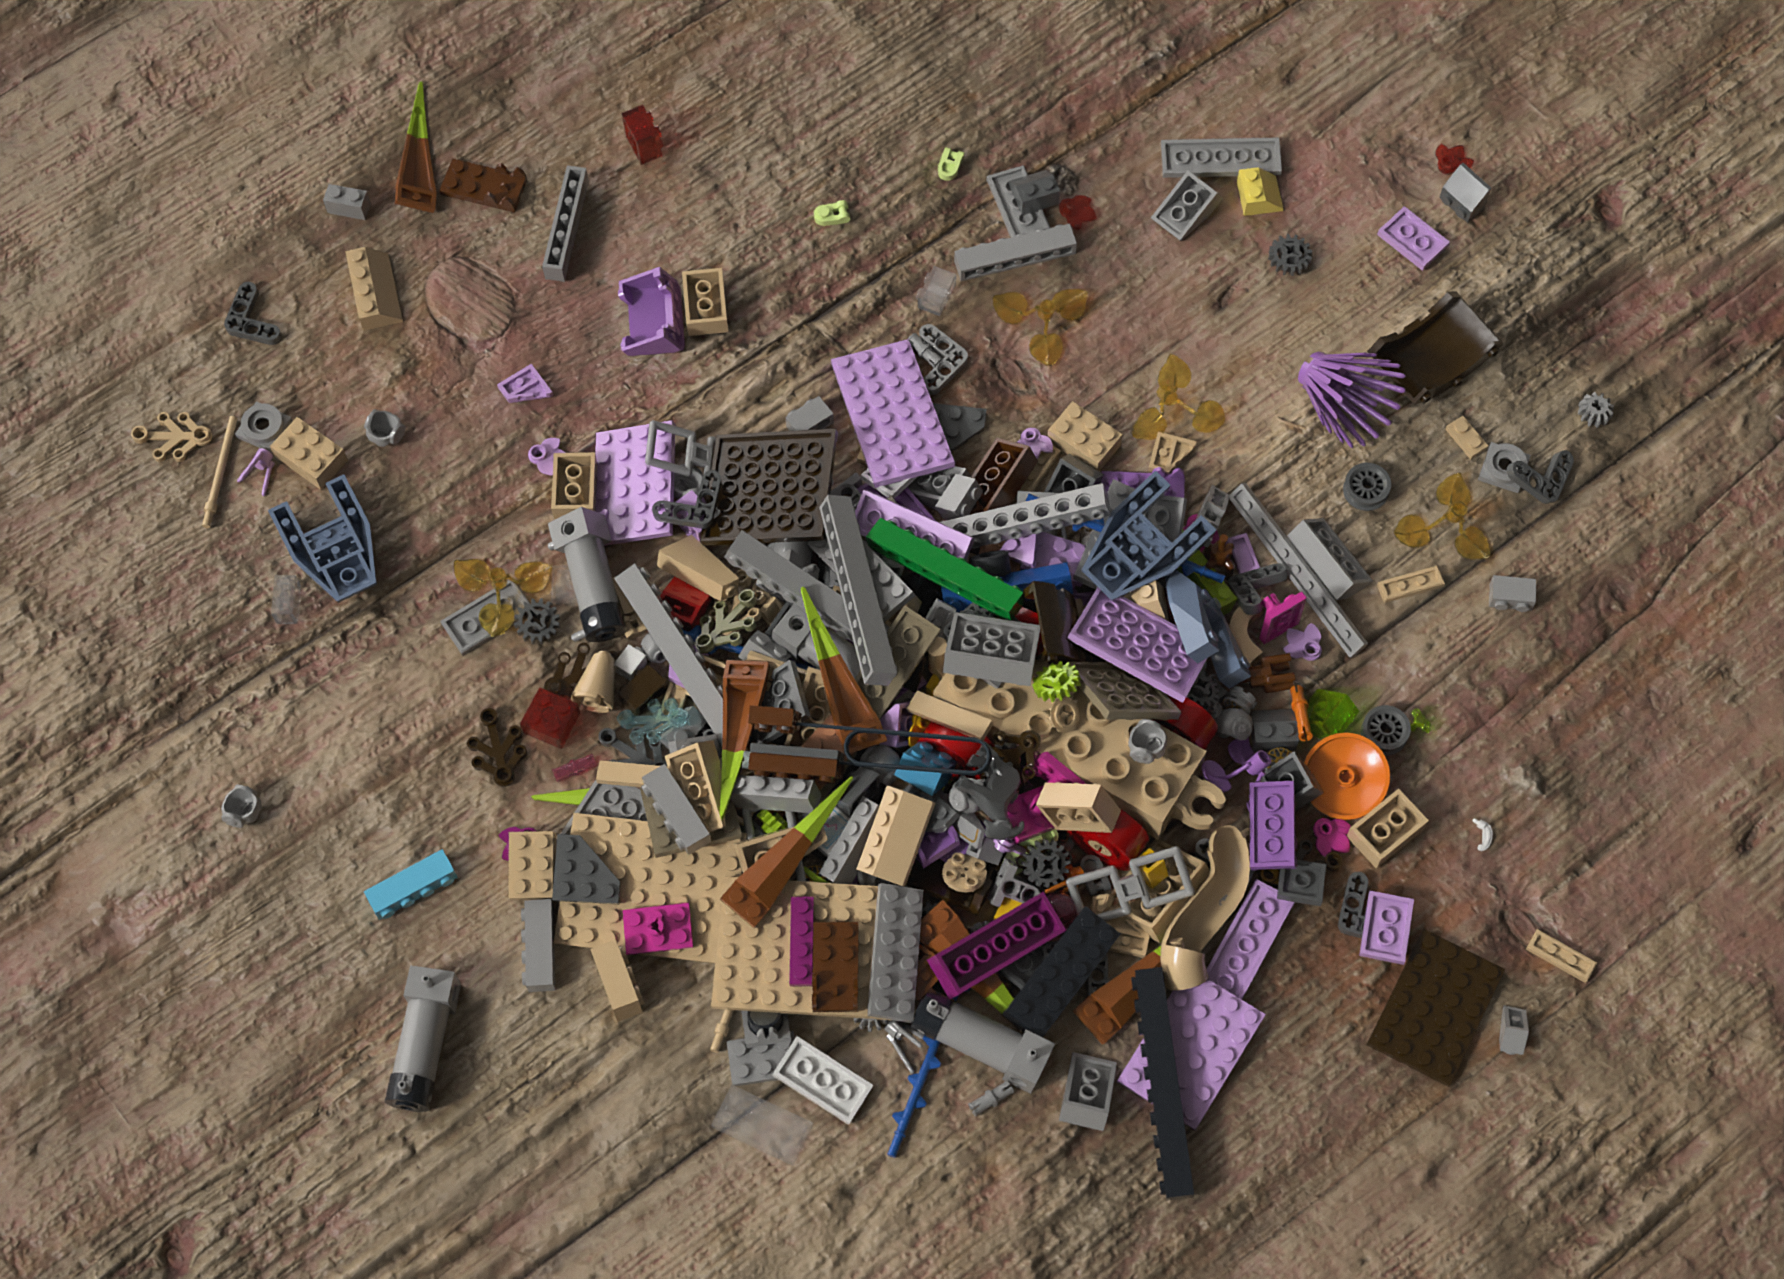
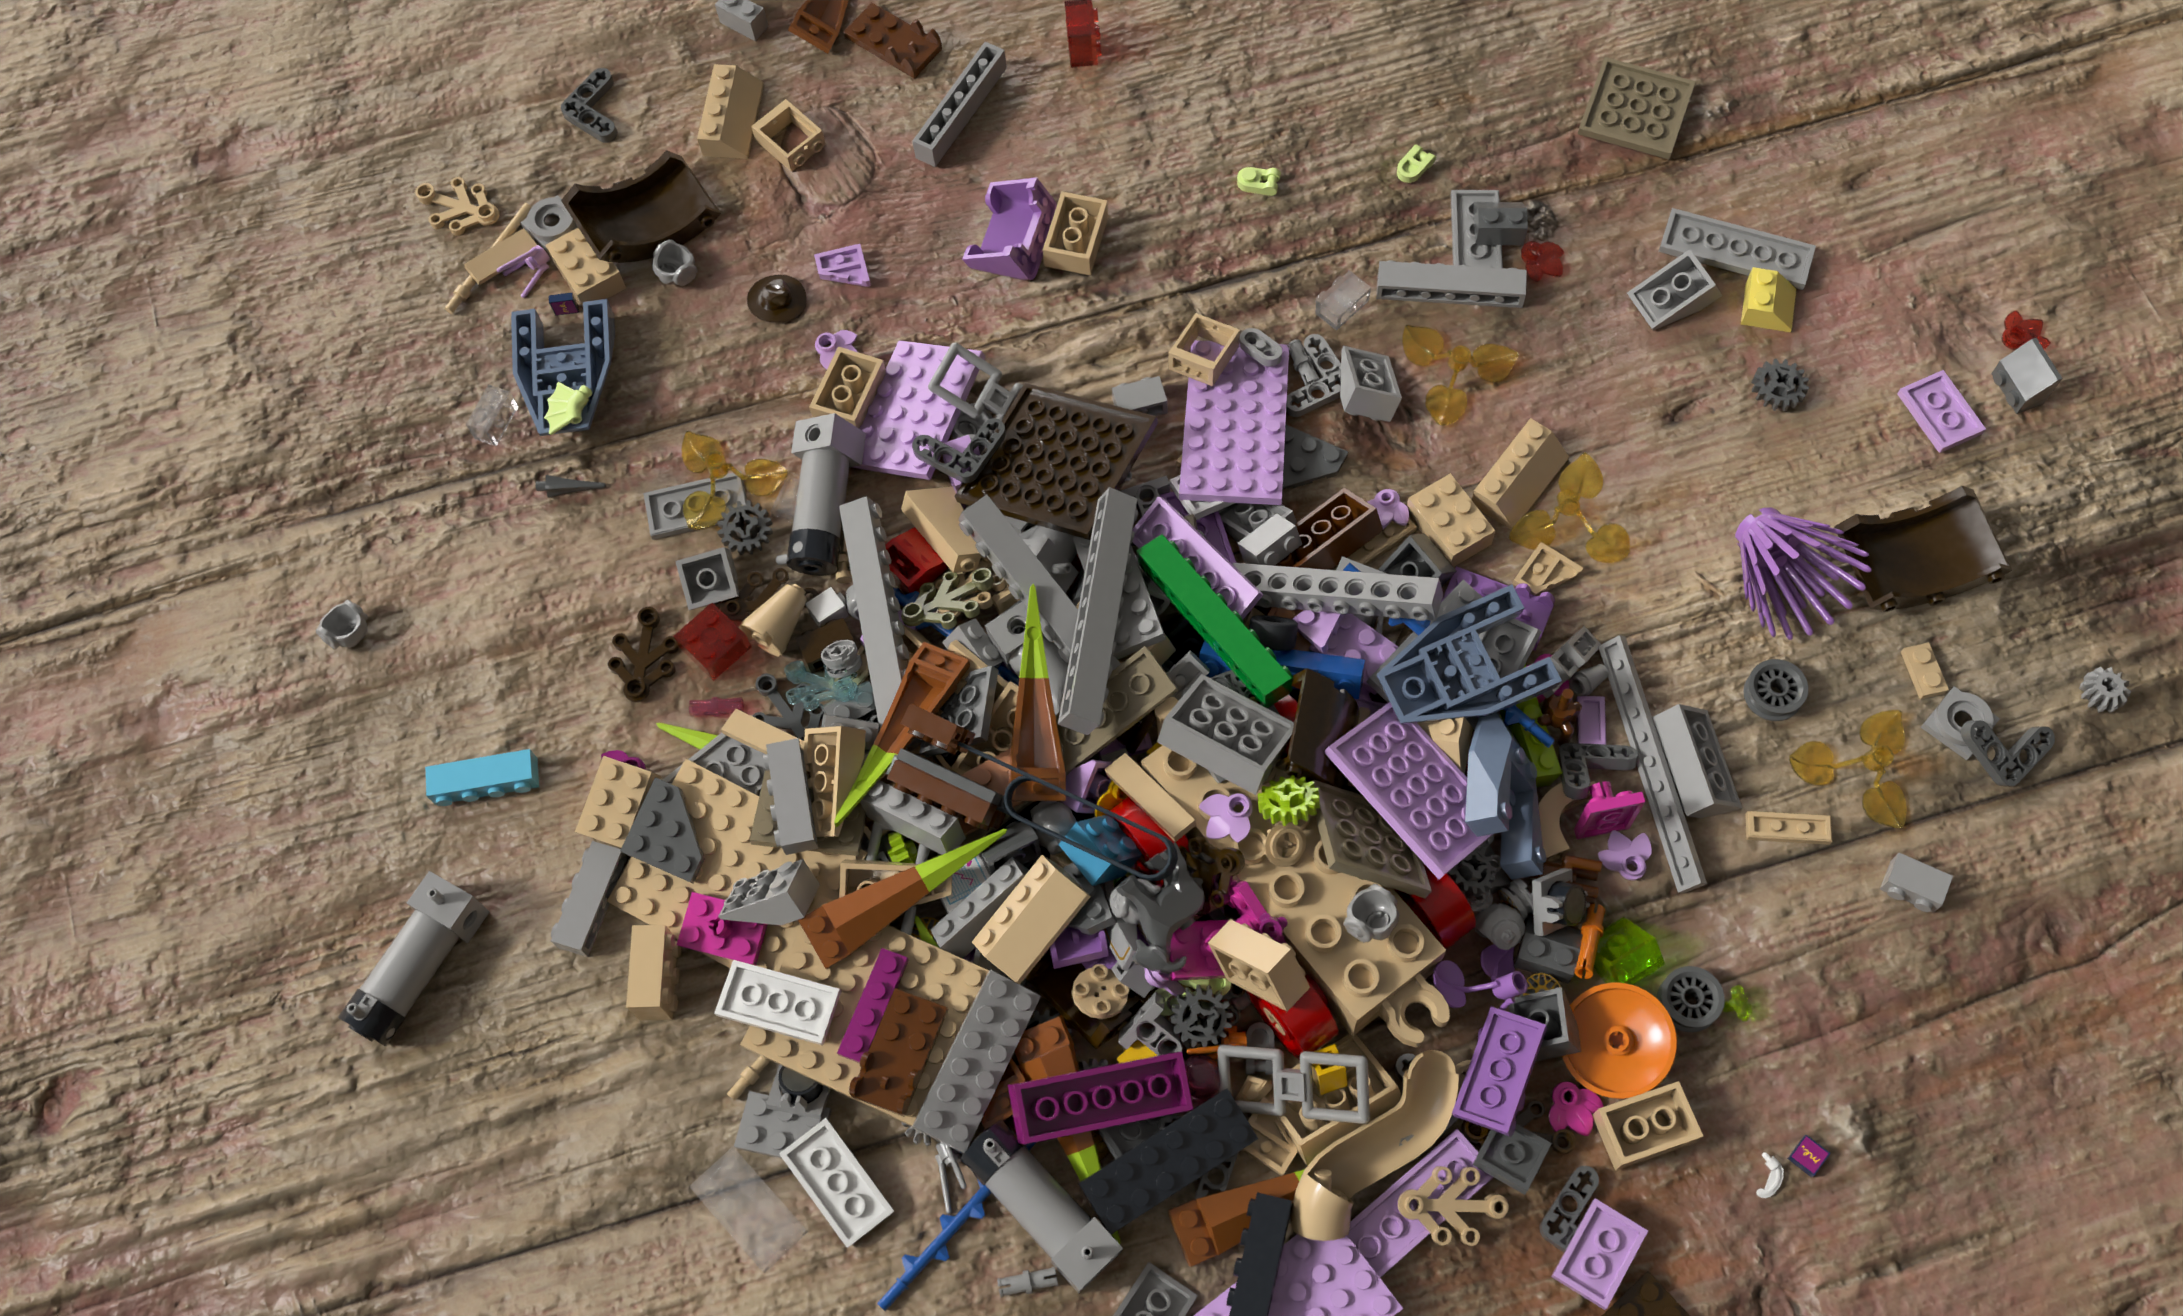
camera: 25 degrees right, 0 degrees up
none -> tan tile [464,228,537,285]
none -> dark grey piece [536,475,606,497]
none -> yellowish green arm [544,382,592,435]
none -> tile [549,292,579,316]
none -> dark brown panel [561,150,721,263]
none -> light grey slope [675,547,739,611]
none -> white plate [714,960,841,1046]
none -> light grey slope [719,859,820,925]
none -> dark brown hat [747,274,807,323]
none -> tan window [751,99,826,172]
none -> light grey wheel [821,640,862,678]
none -> tan window [1168,313,1240,386]
none -> lavender plate [1199,793,1253,843]
none -> light grey plate [1239,328,1282,366]
none -> magenta plate [1257,913,1288,944]
none -> light grey slope [1340,346,1402,422]
none -> tan plant [1398,1166,1509,1246]
none -> tan slope [1472,418,1569,531]
none -> piece [1532,868,1590,936]
none -> light grey cone [1569,664,1609,696]
none -> dark tan plate [1578,57,1696,159]
none -> magenta tile [1787,1135,1831,1178]

